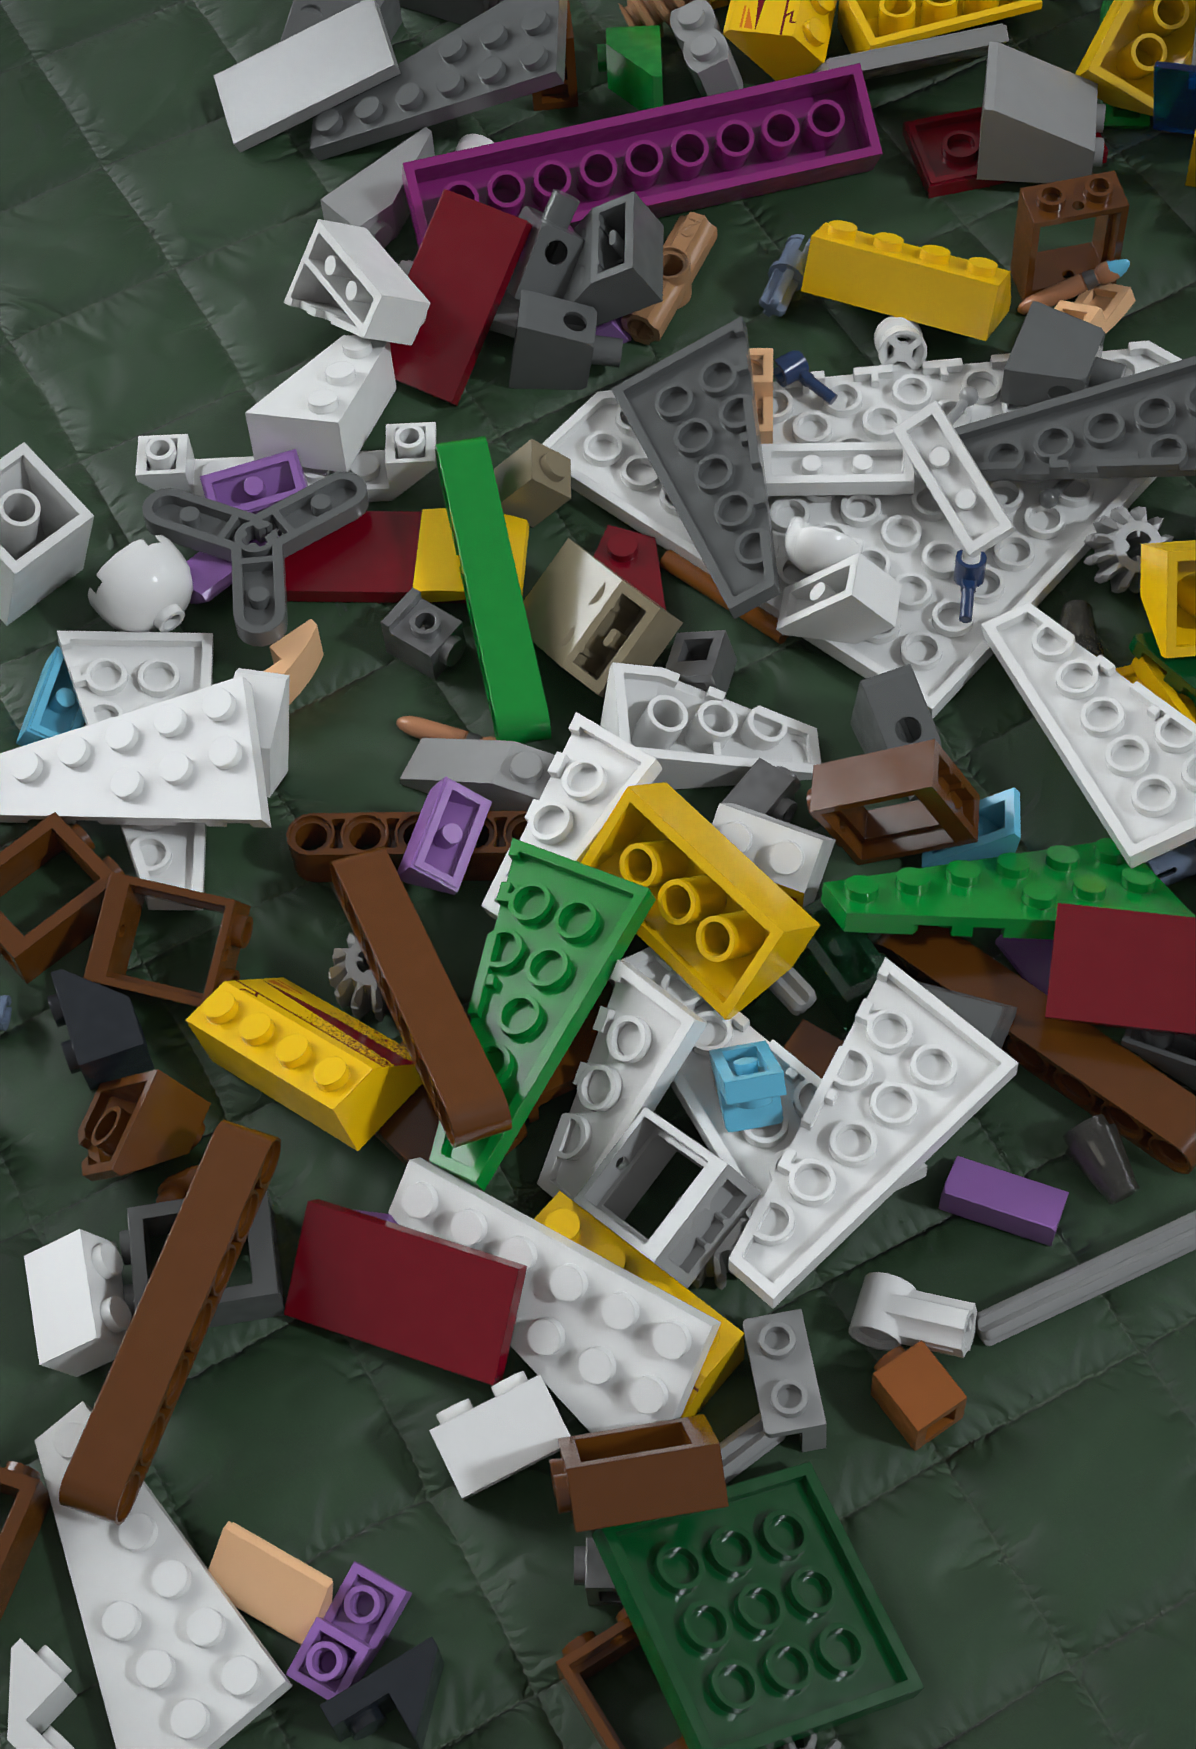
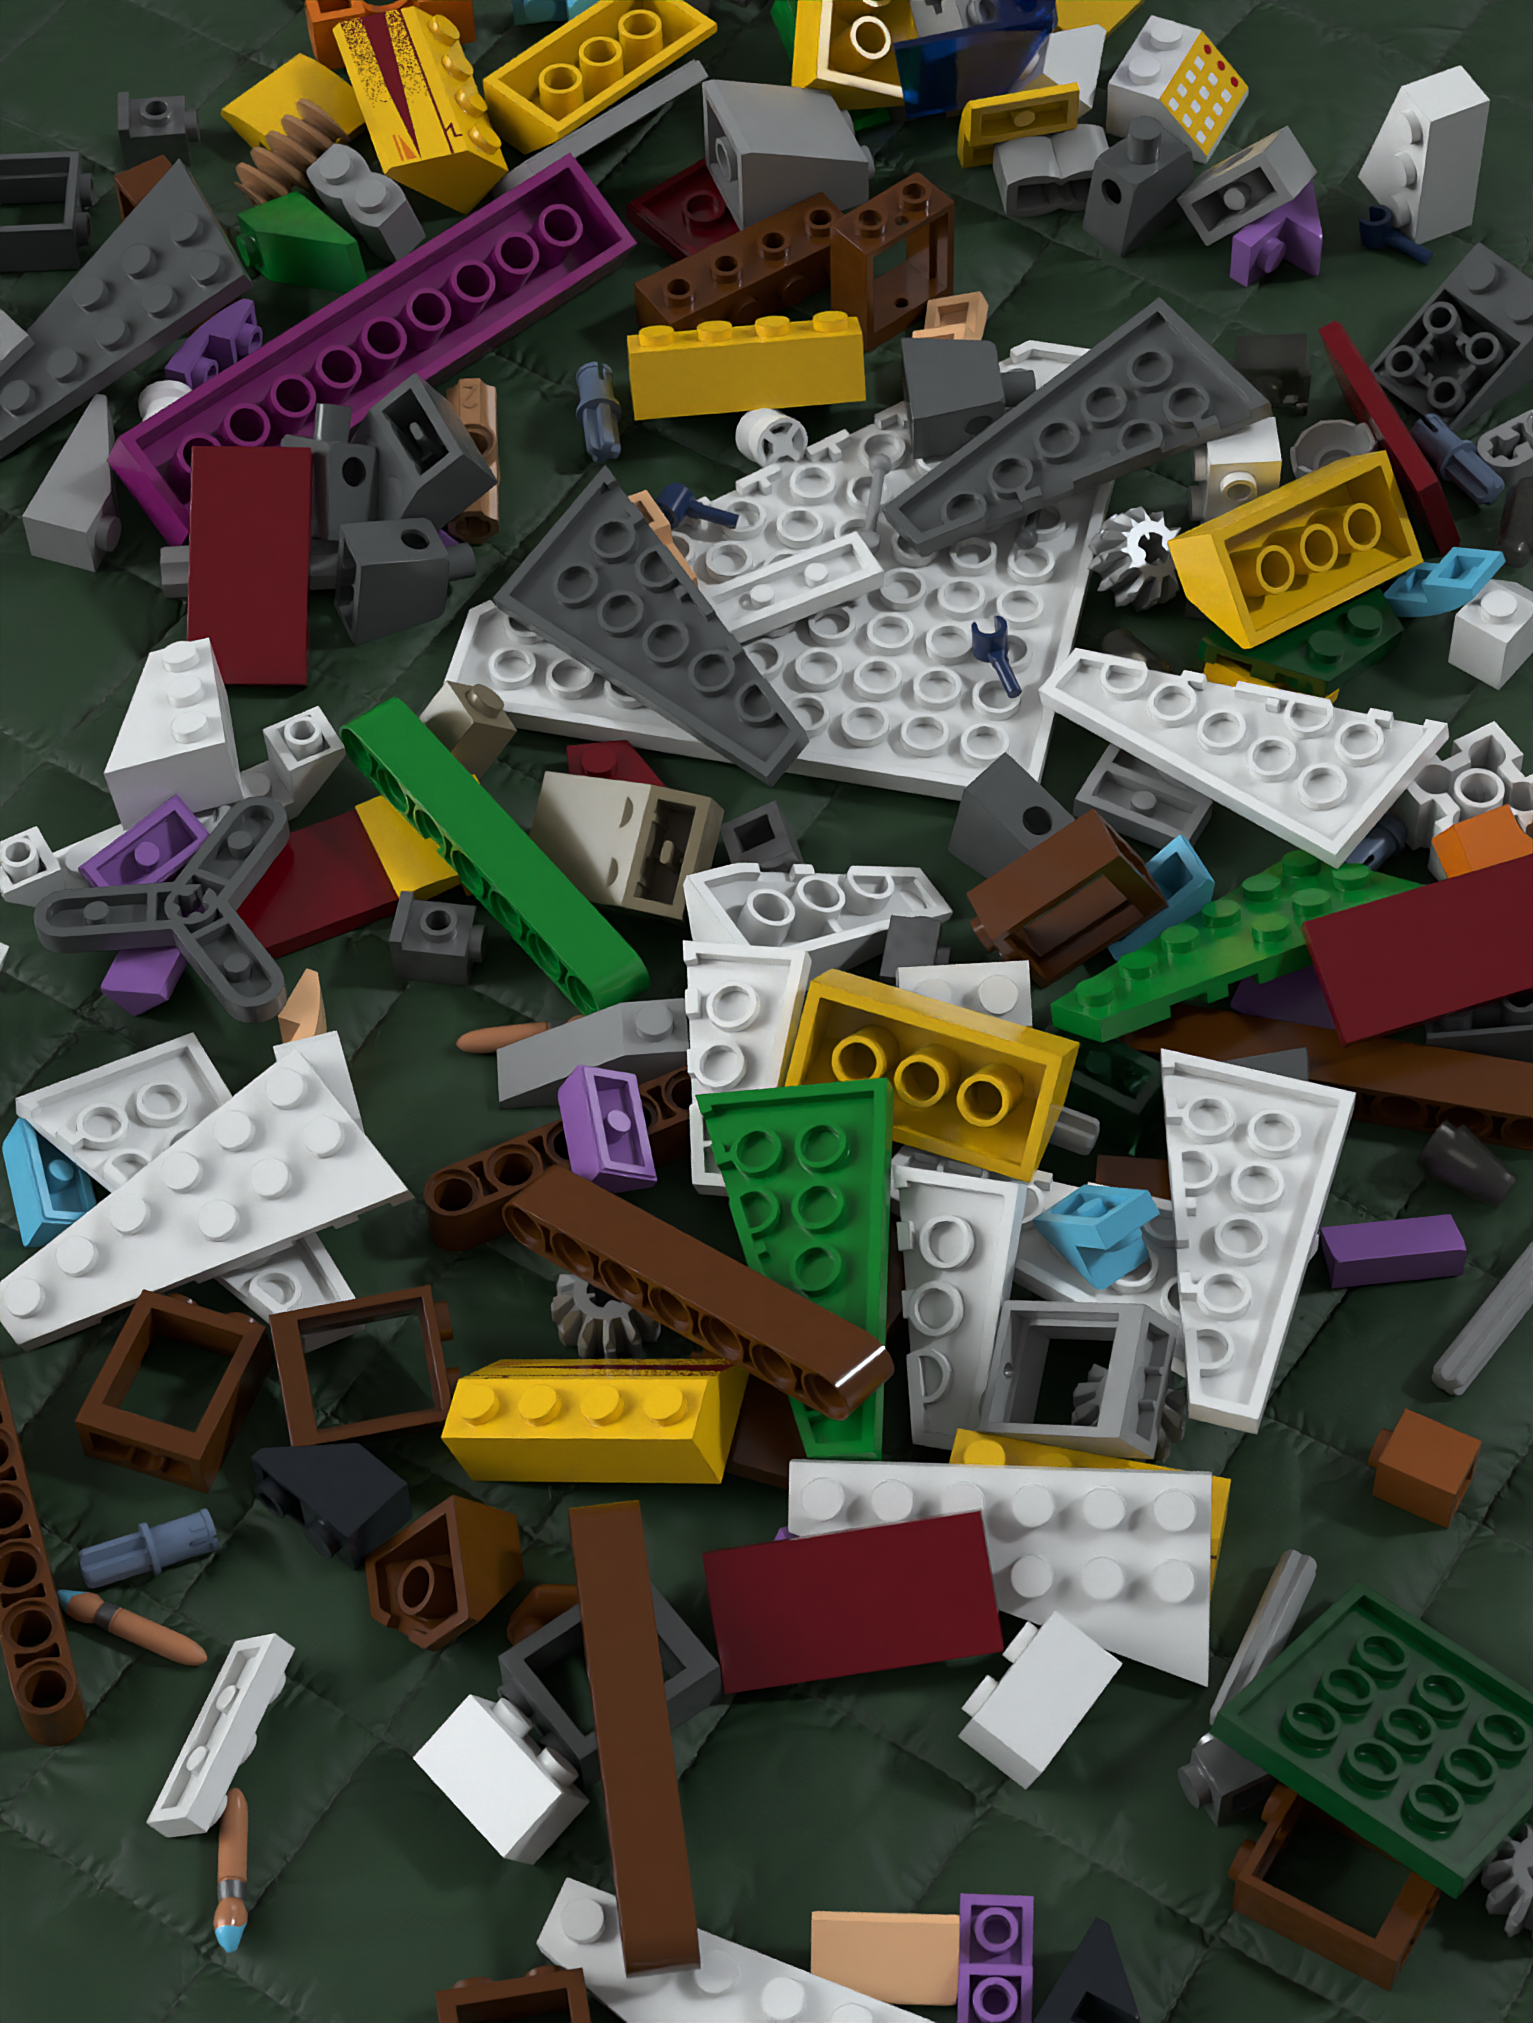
camera: 30 degrees left, 5 degrees down
white cylinder [88,535,193,632] -> none
white wedge [284,219,431,345] -> none
reddish brown window [549,1414,729,1532] -> none
dark orange bar [660,549,789,644] -> none
light grey bracket [743,1309,827,1452] -> none
white slope [776,553,902,644] -> none
white hair [784,516,864,576] -> none
white piece [849,1272,977,1358] -> none
white plate [892,400,1017,558] -> none
nougat piece [1017,259,1130,315] -> none
none -> medium lavender slope [164,298,263,390]
none -> reddish brown brick [634,191,844,332]
none -> light grey wing [1073,743,1213,850]

